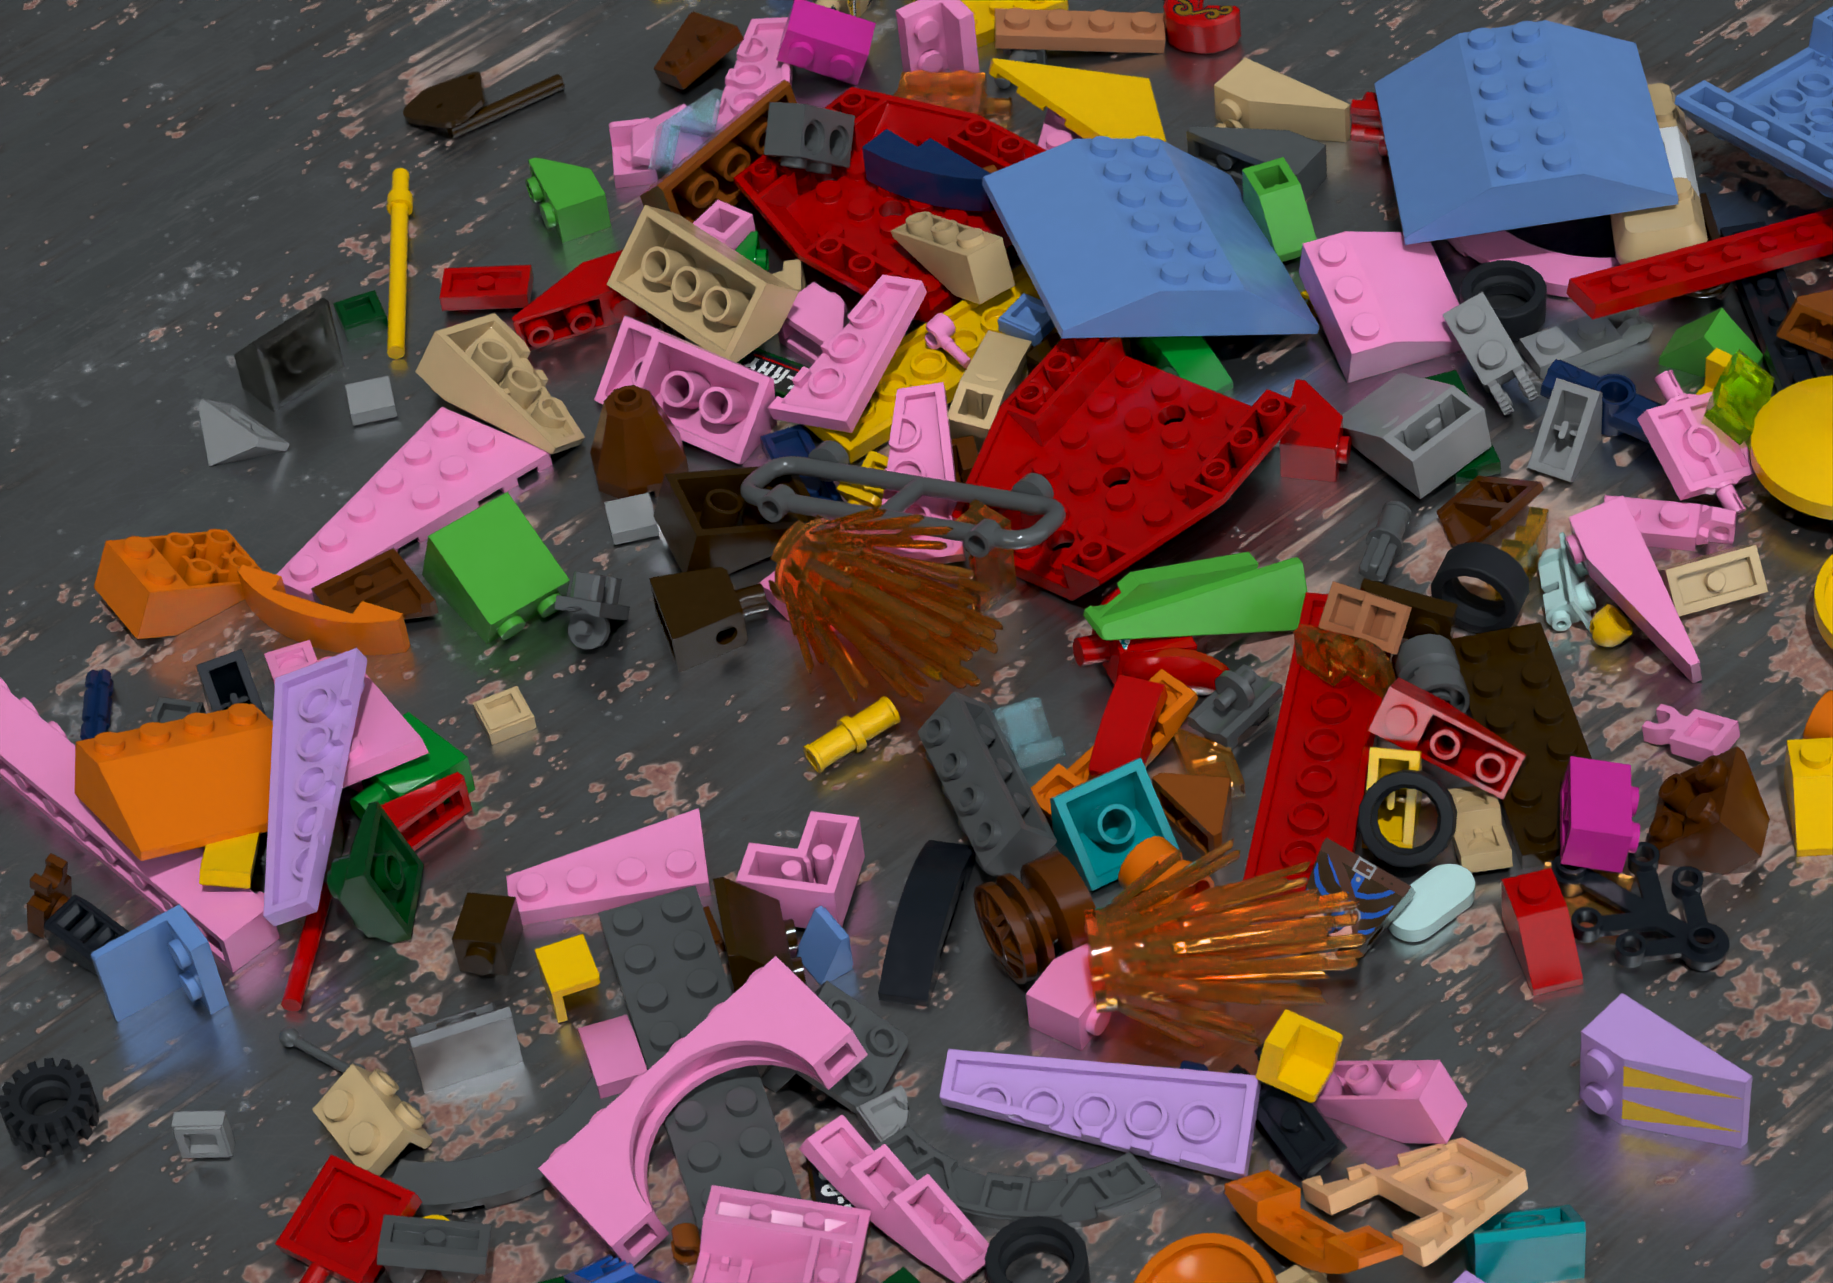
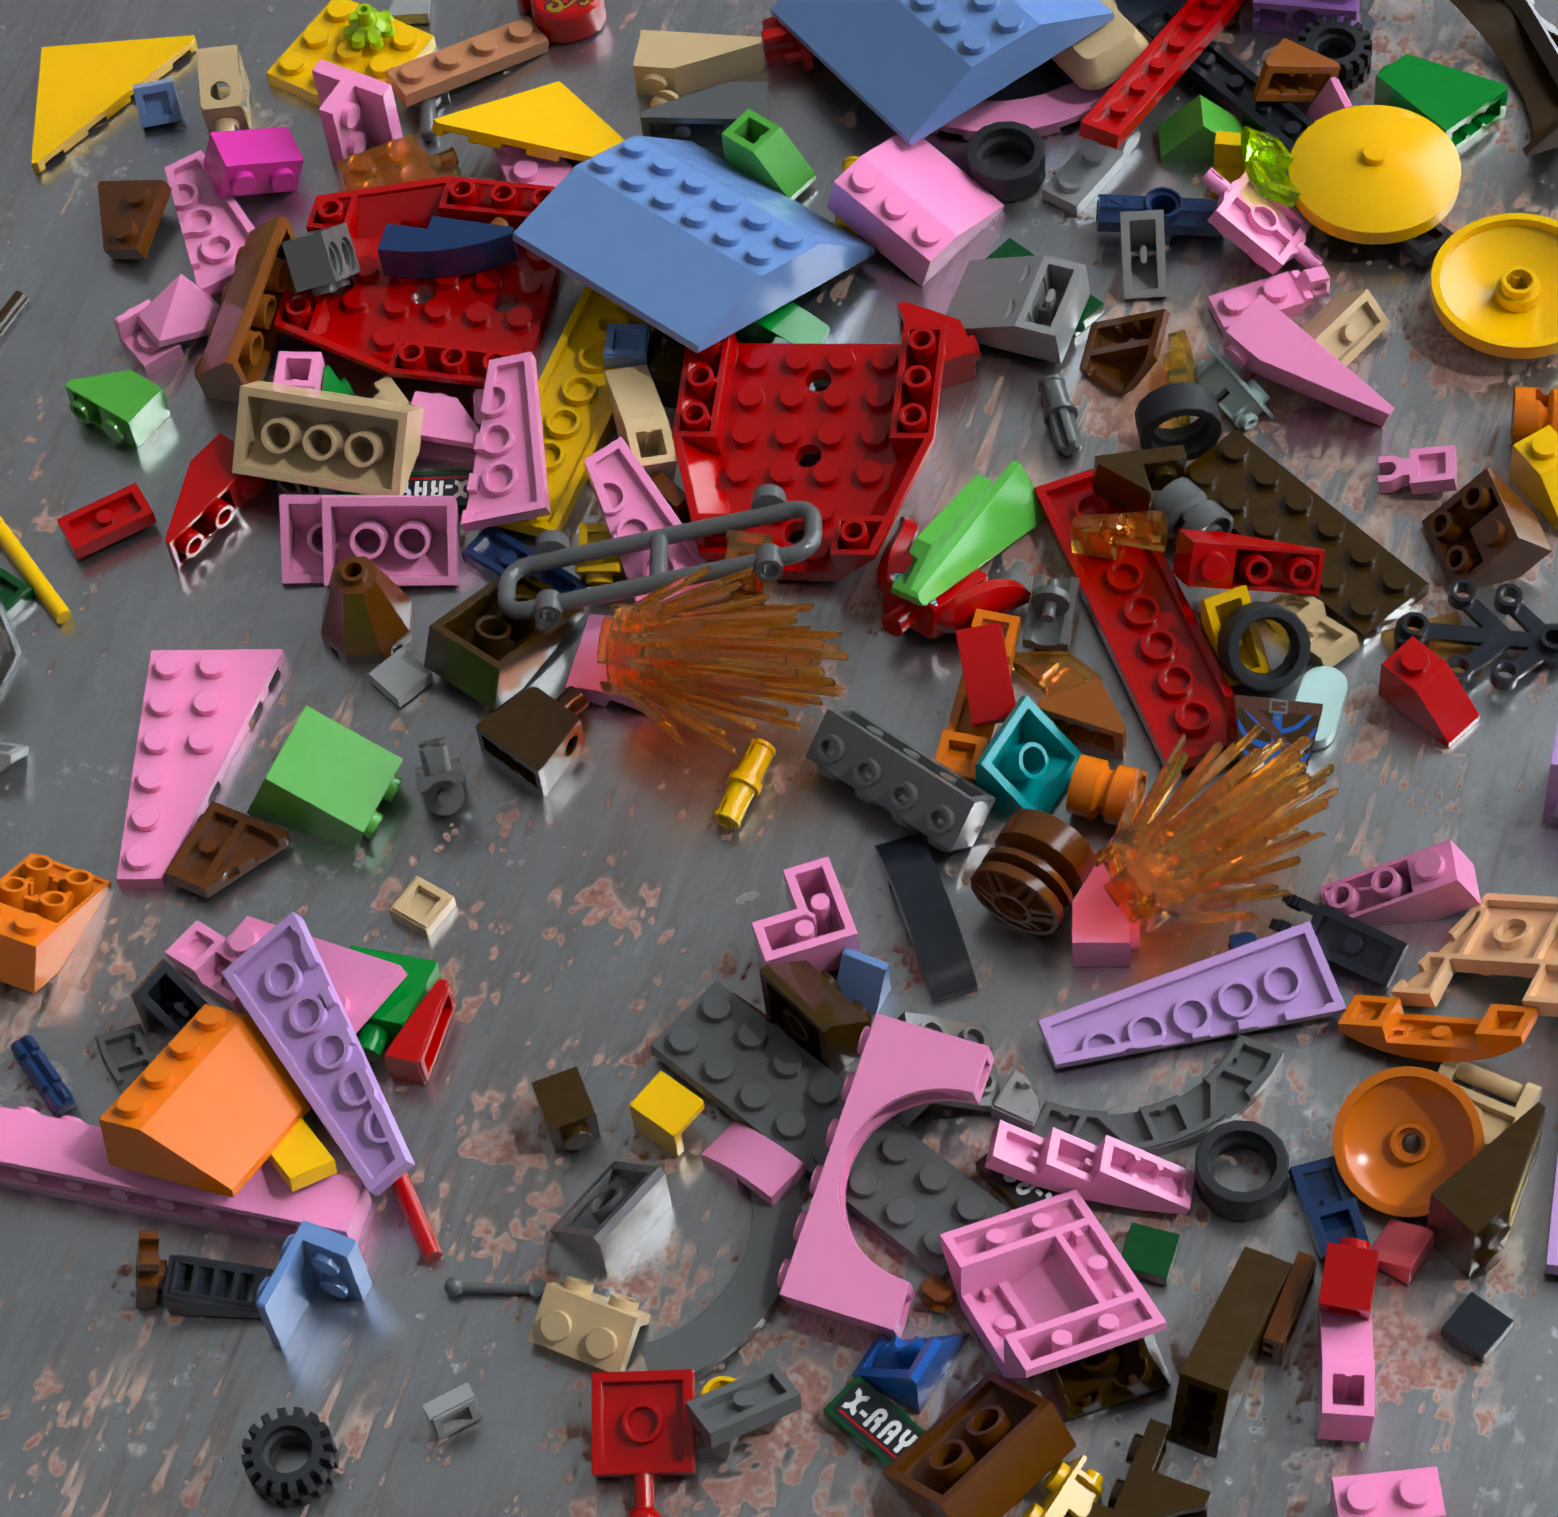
camera: 30 degrees left, 10 degrees up
orange slope [237,564,410,656] -> none
dark green slope [327,801,424,943] -> none
light grey tile [345,375,397,426] -> none
tan wedge [415,313,585,454] -> none
bright pink wing [506,808,711,925] -> none
clear light blue slope [648,89,723,172] -> none
tan slope [891,212,1015,304] -> none
bright pink hand [925,313,971,368] -> none
clear light blue slope [992,698,1066,769] -> none
yellow panel [1255,1009,1343,1103] -> none
nougat slope [1318,581,1412,655] -> none
light grey hinge [1442,292,1540,416] -> none
dark pink brick [1560,756,1640,873] -> none
yellow hinge [1590,604,1633,648] -> none

